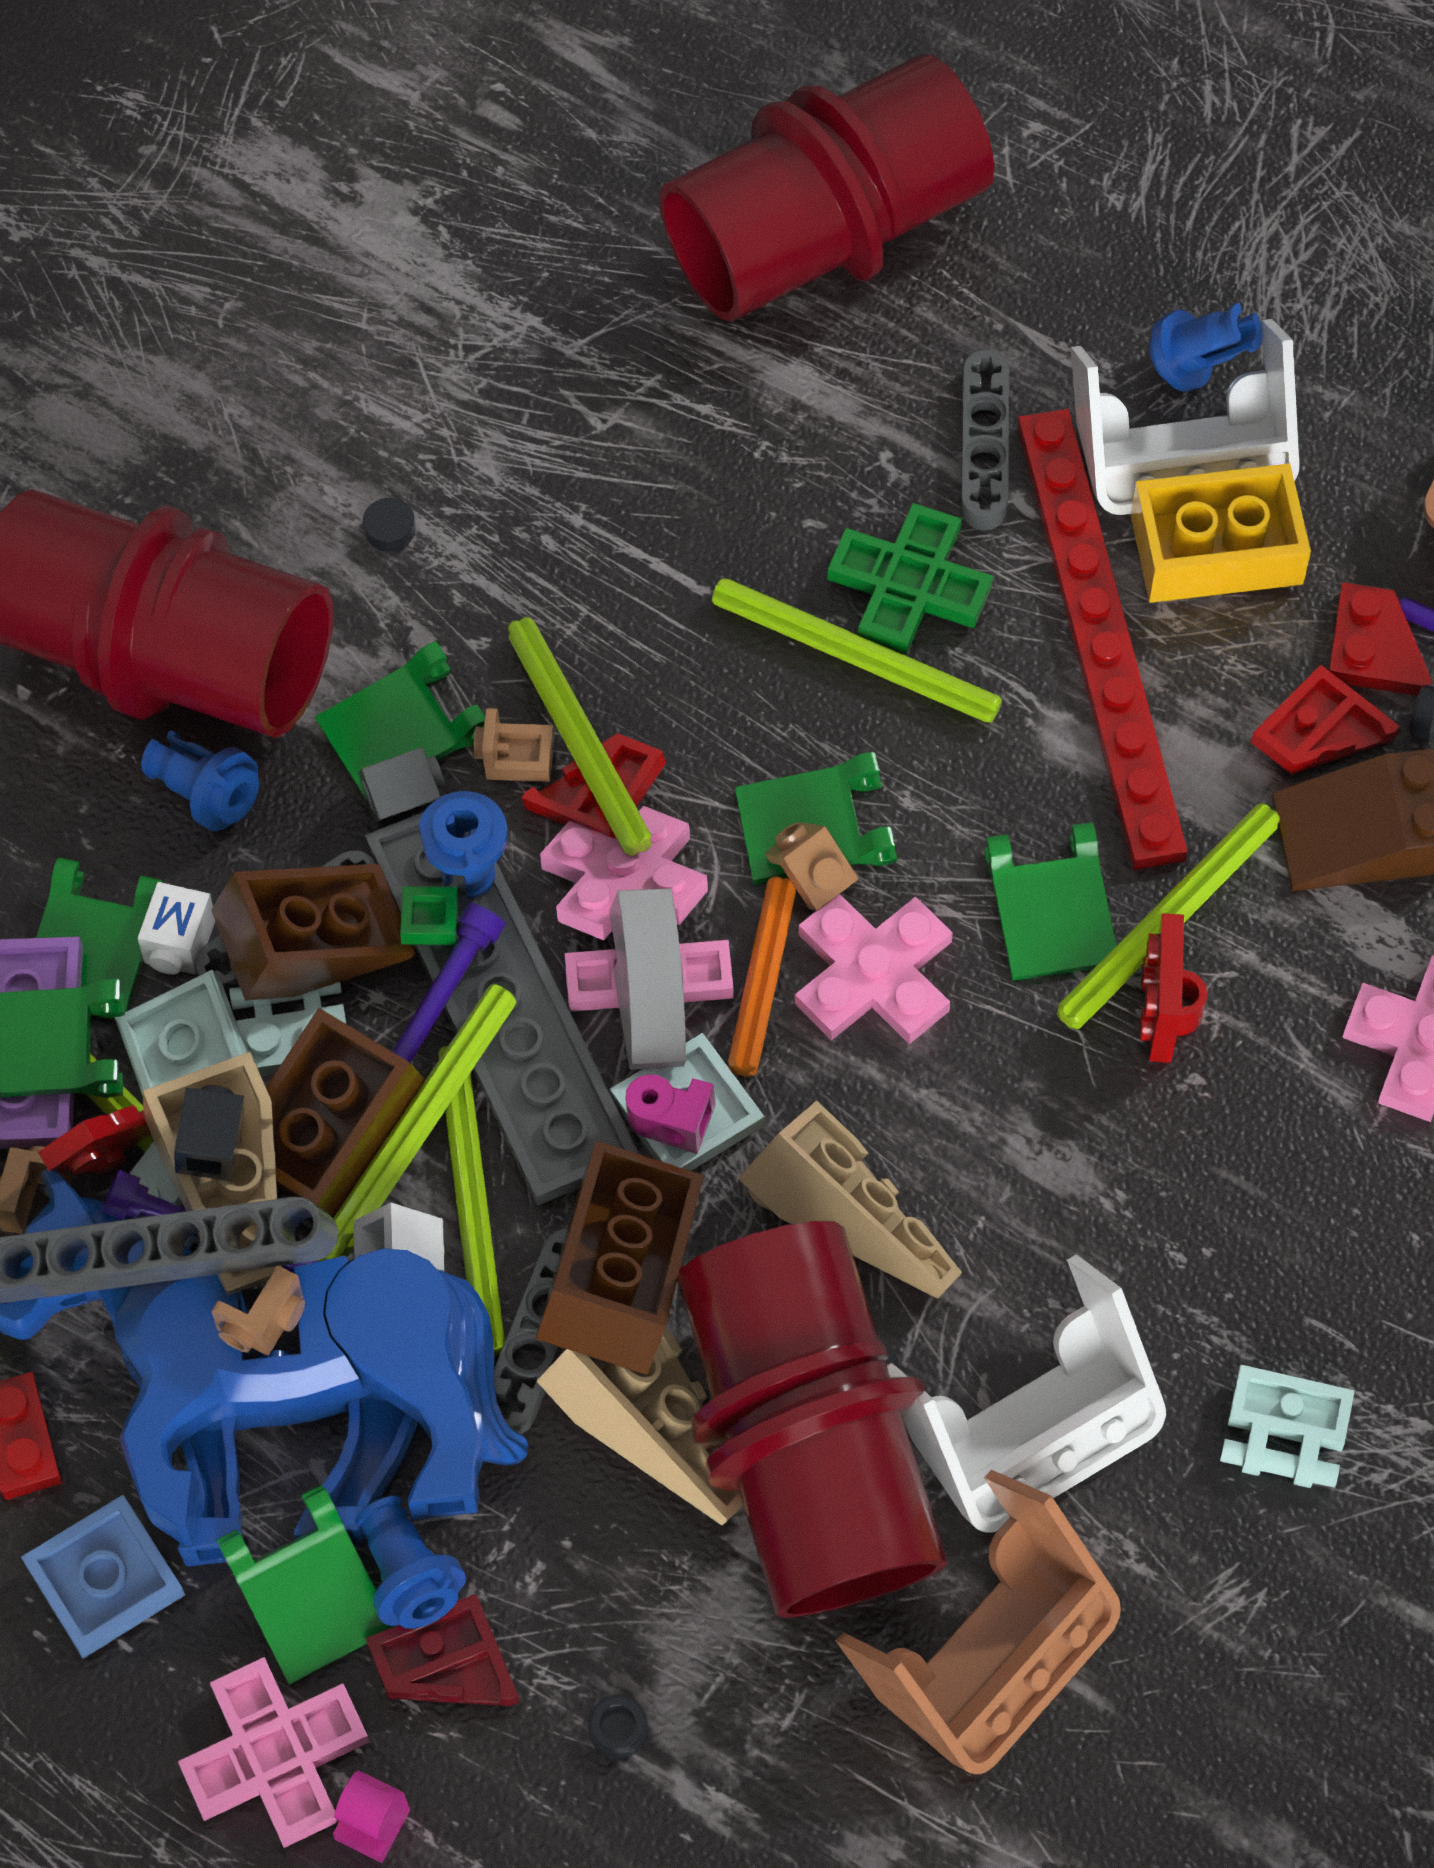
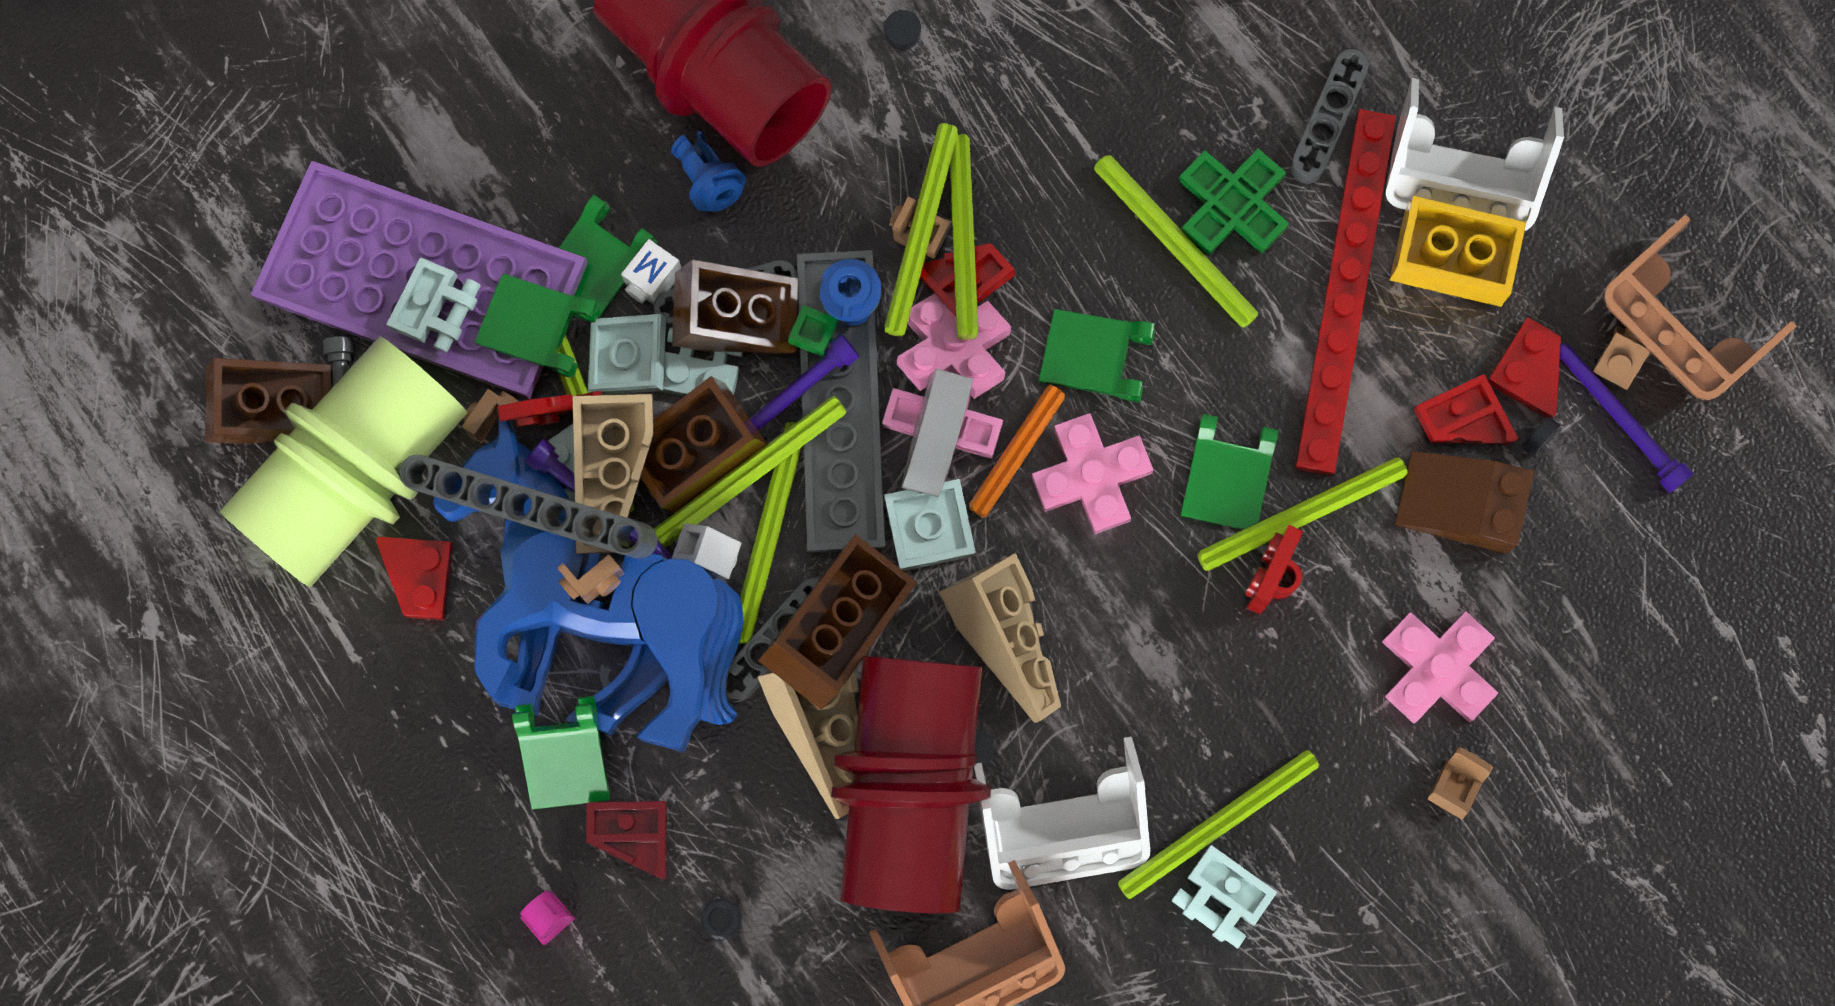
camera: 25 degrees right, 15 degrees up
medium blue plate [21,1495,185,1659] -> none
black brick [174,1085,244,1182] -> none
bright pink plate [178,1657,369,1848] -> none
green flag [315,641,485,801] -> none
blue piece [355,1496,466,1629] -> none
dark grey brick [357,747,445,823] -> none
dark pink leg [625,1074,716,1154] -> none
medium nougat bracket [765,822,859,911] -> none
blue piece [1149,303,1263,392] -> none
none -> lime axle [884,123,958,336]
none -> lime axle [1118,750,1319,899]

